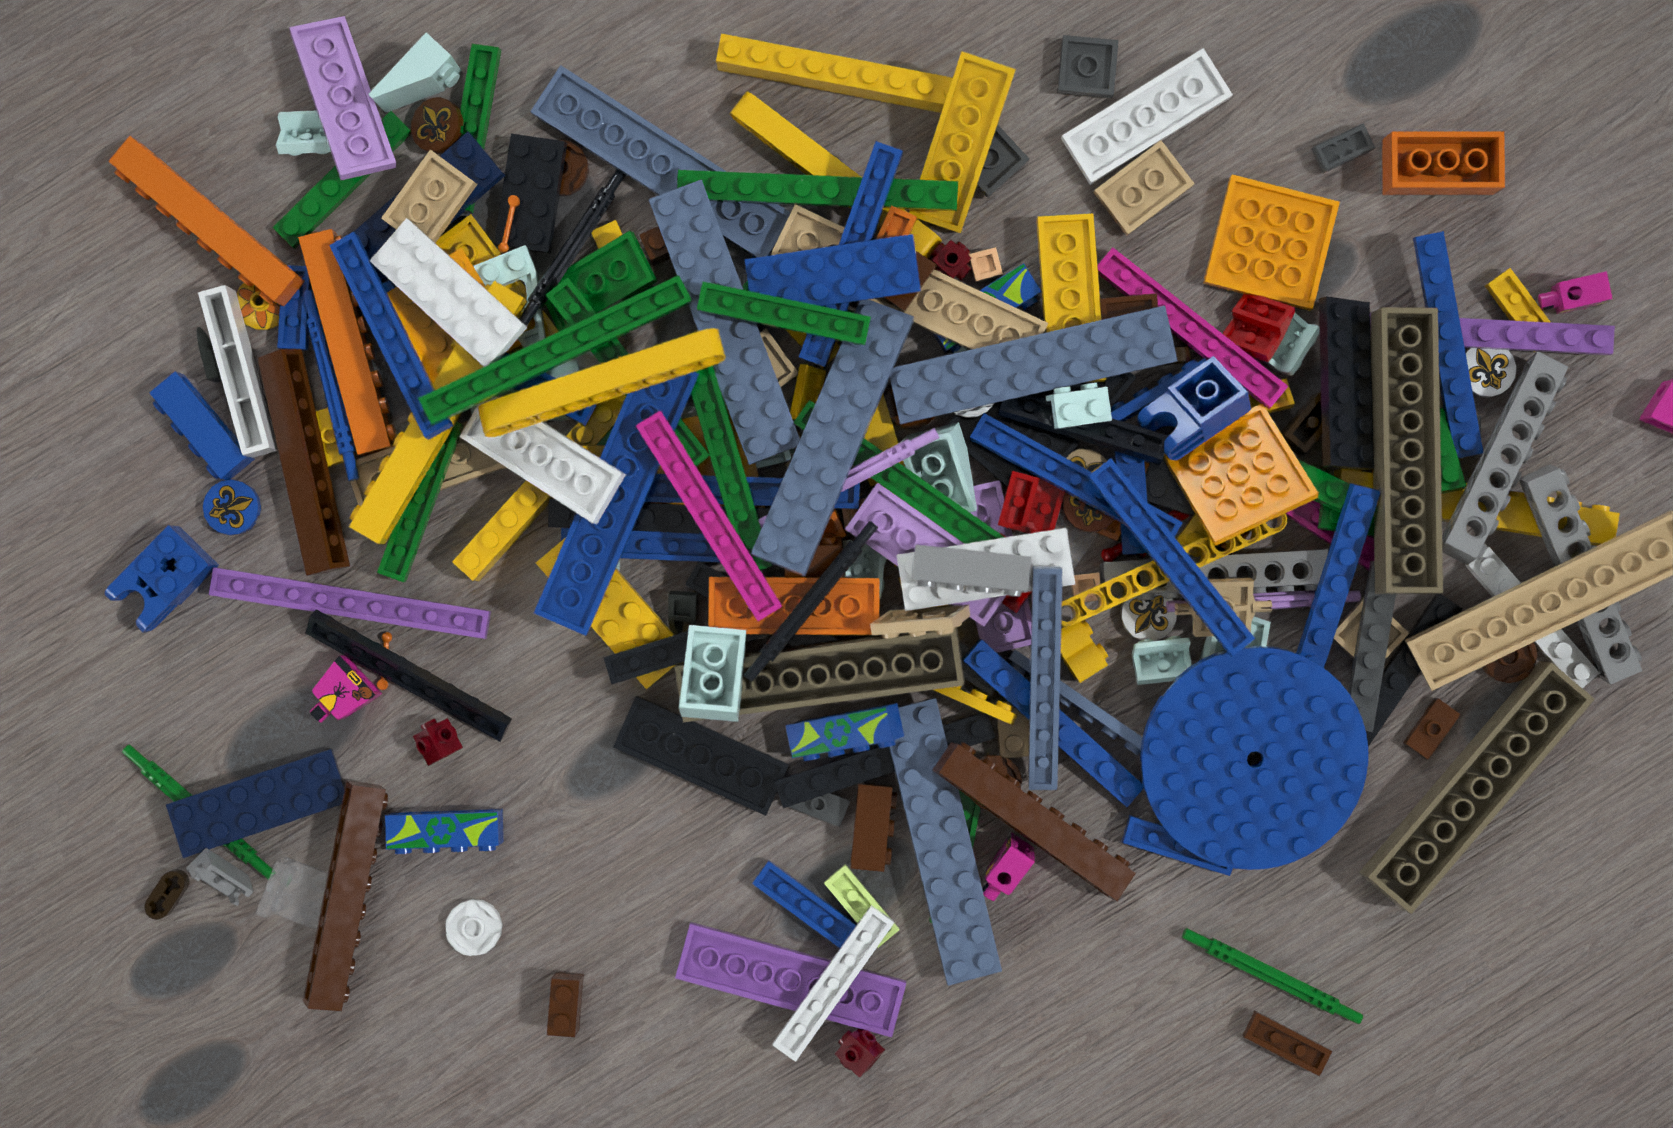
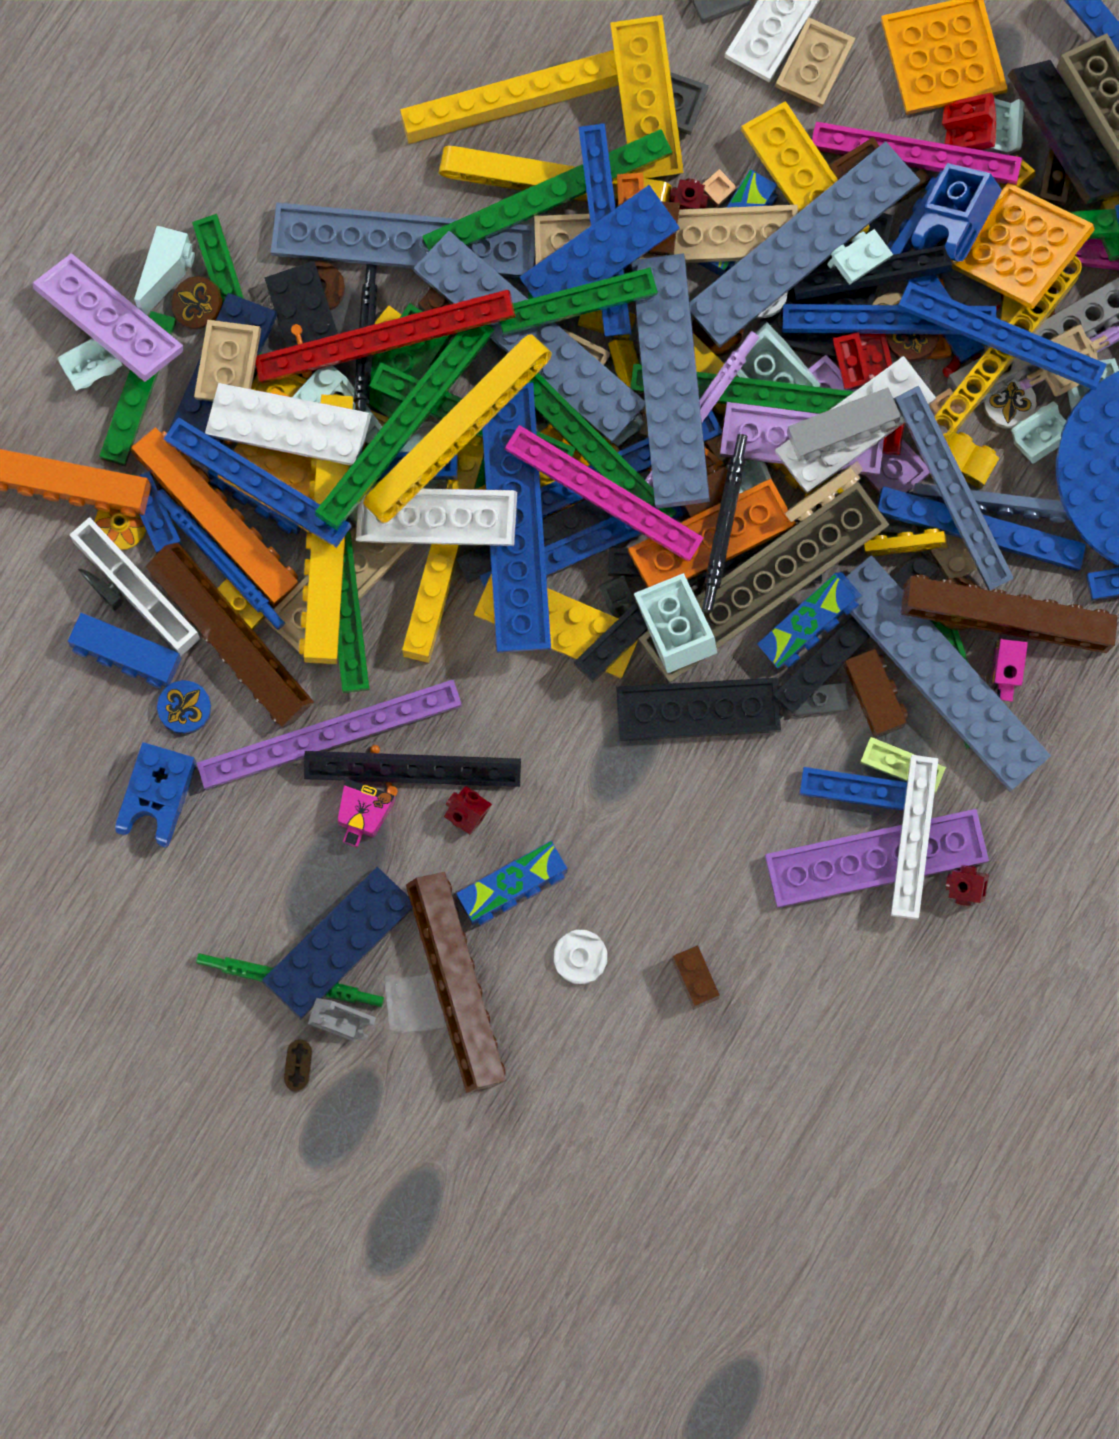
camera: 30 degrees left, 10 degrees down
none -> red plate [256,290,516,384]

